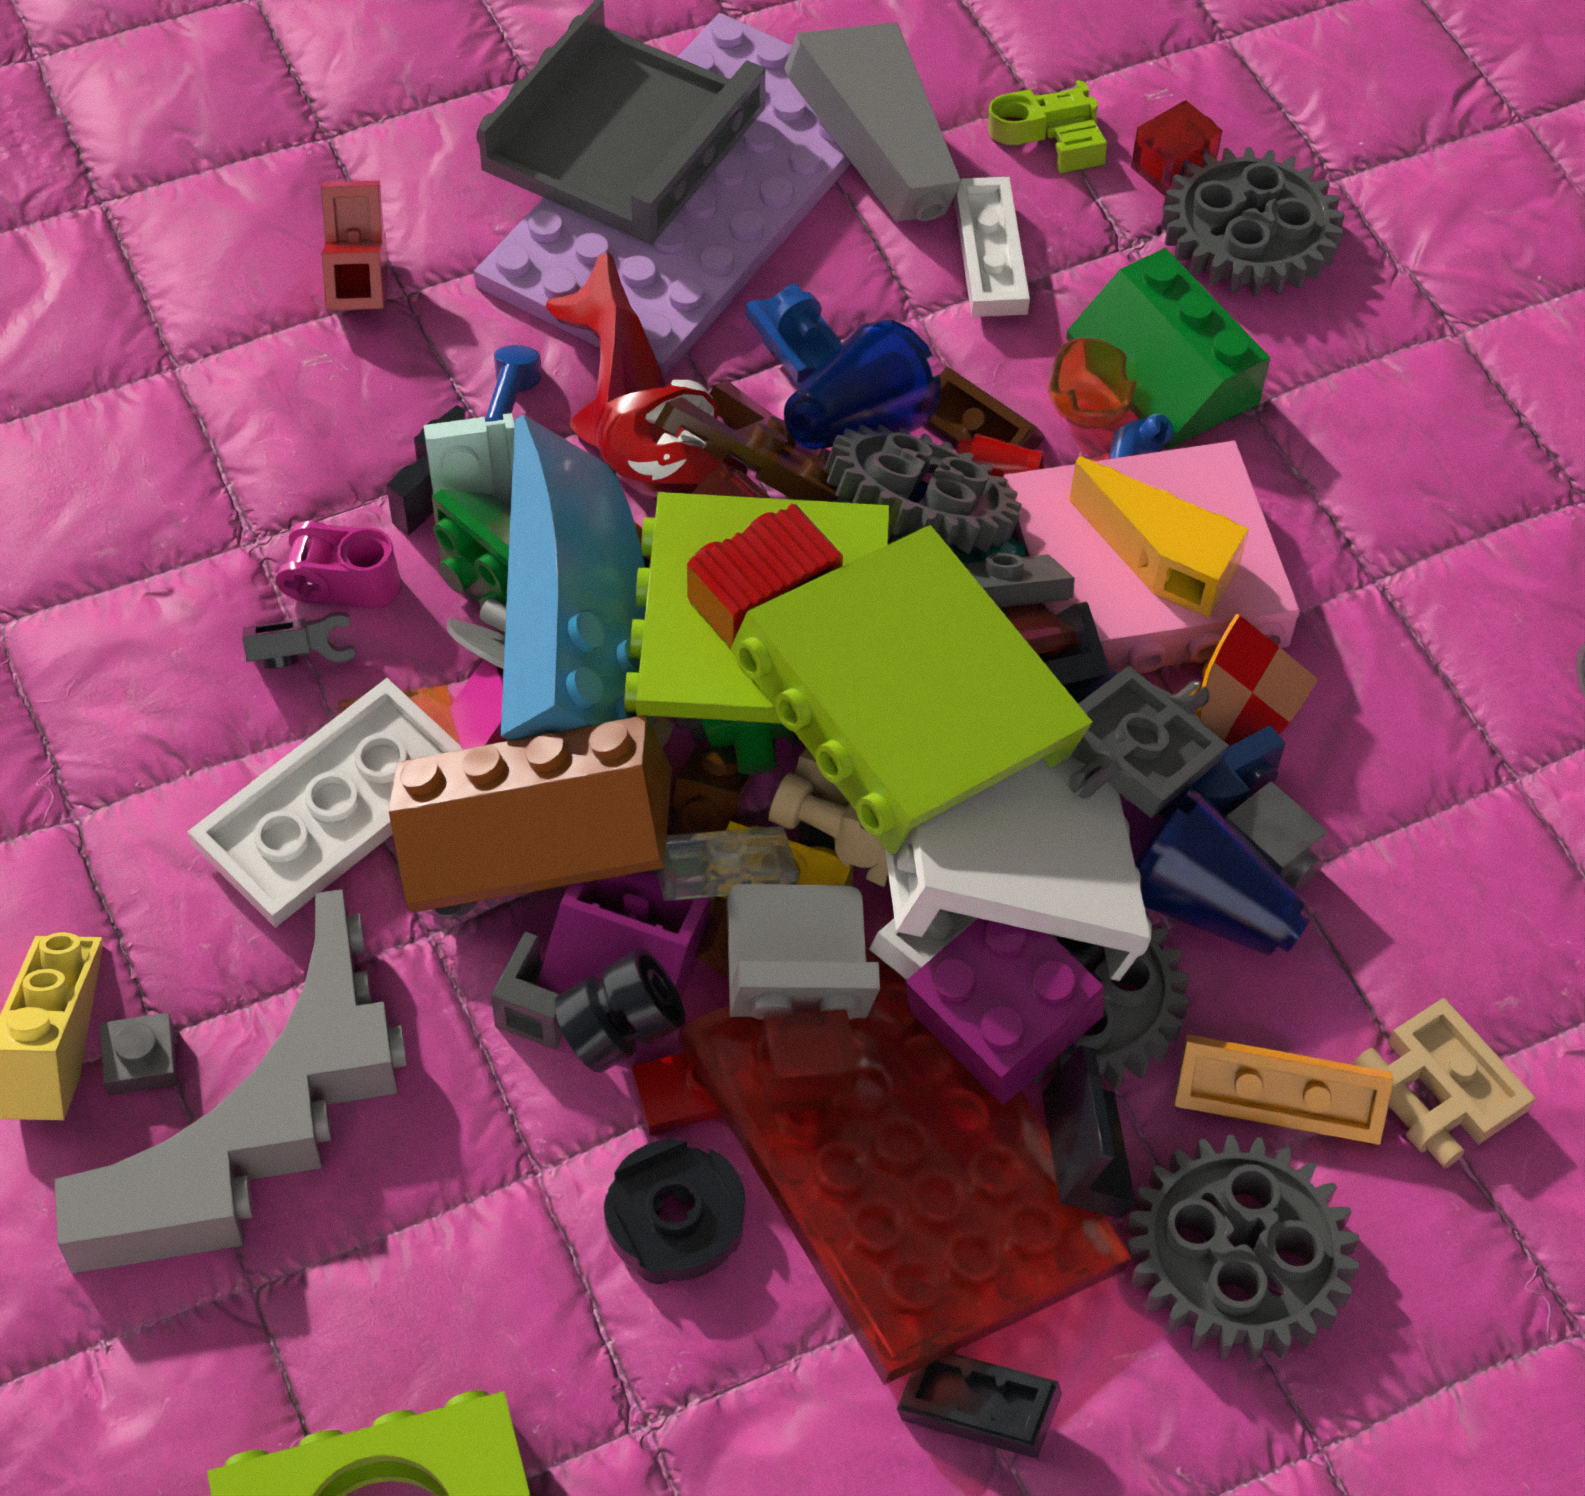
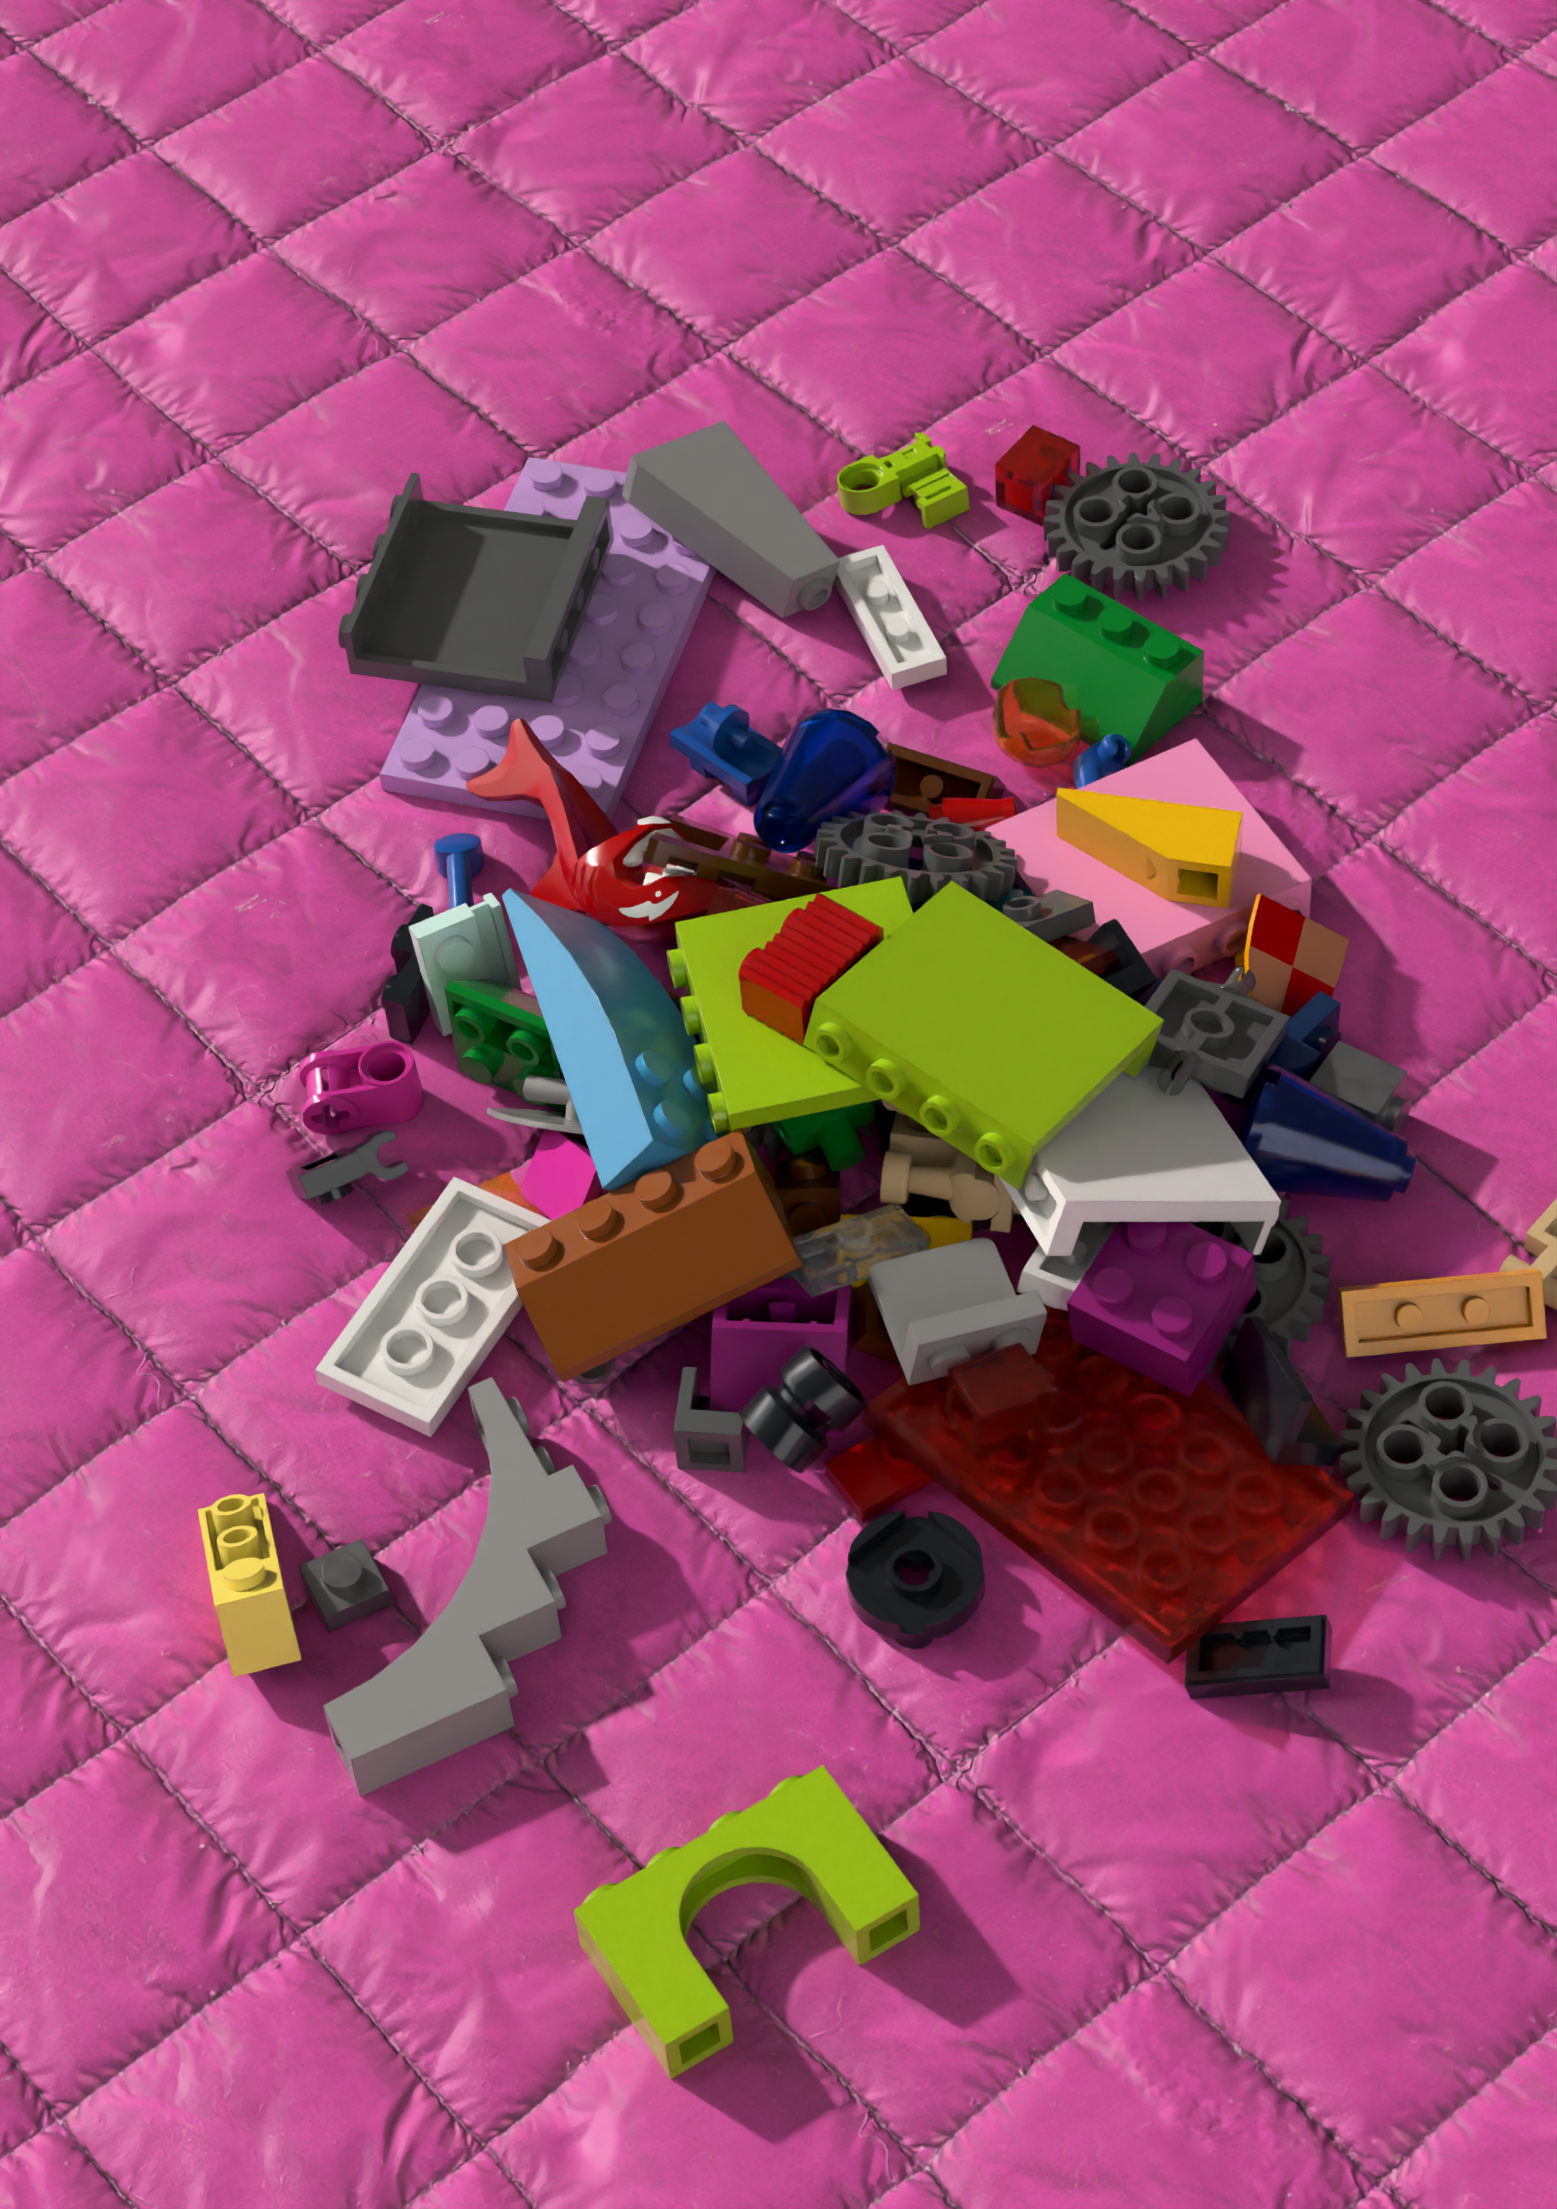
camera: 10 degrees left, 5 degrees down
red brick [321,181,387,310] -> none

